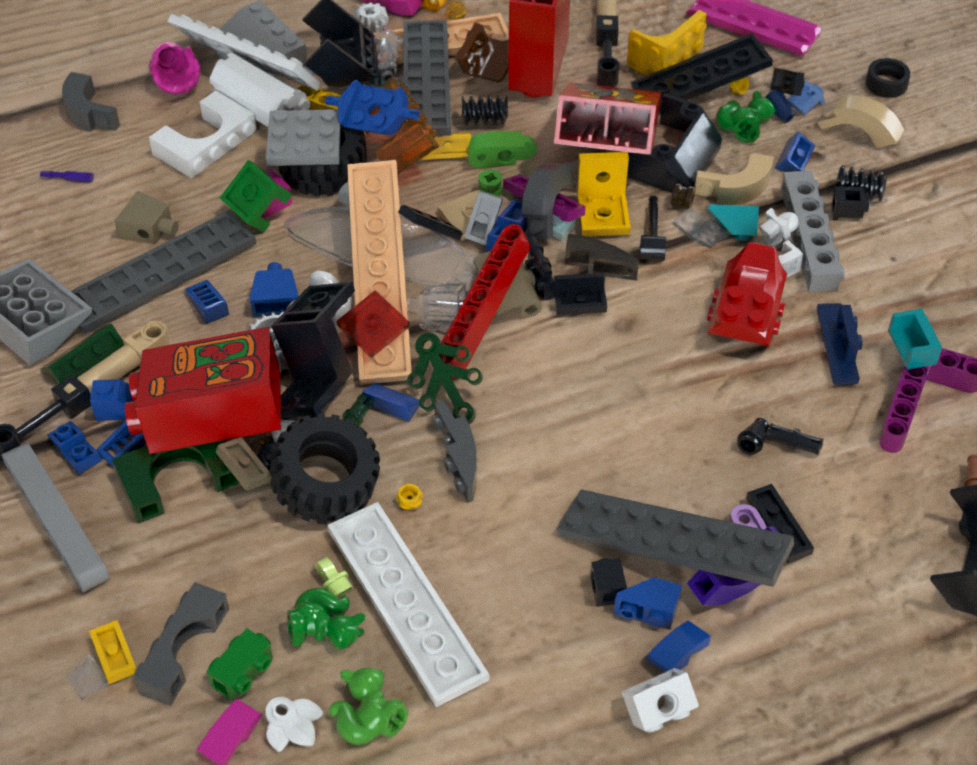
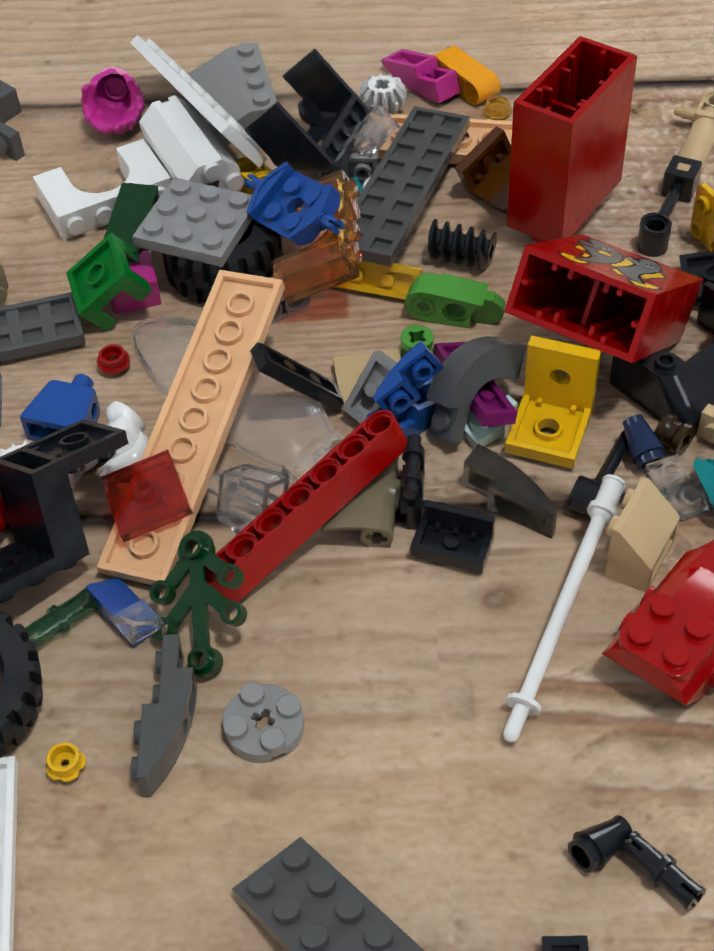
camera: 25 degrees right, 0 degrees up
none -> red plate [97,344,130,375]
none -> dark green panel [103,183,160,265]
none -> clear slope [110,599,165,645]
none -> light grey plate [222,682,304,763]
none -> blue slope [373,341,444,418]
none -> white bar [503,474,626,742]
none -> tan slope [602,476,680,592]
none -> dark blue cone [622,414,665,470]

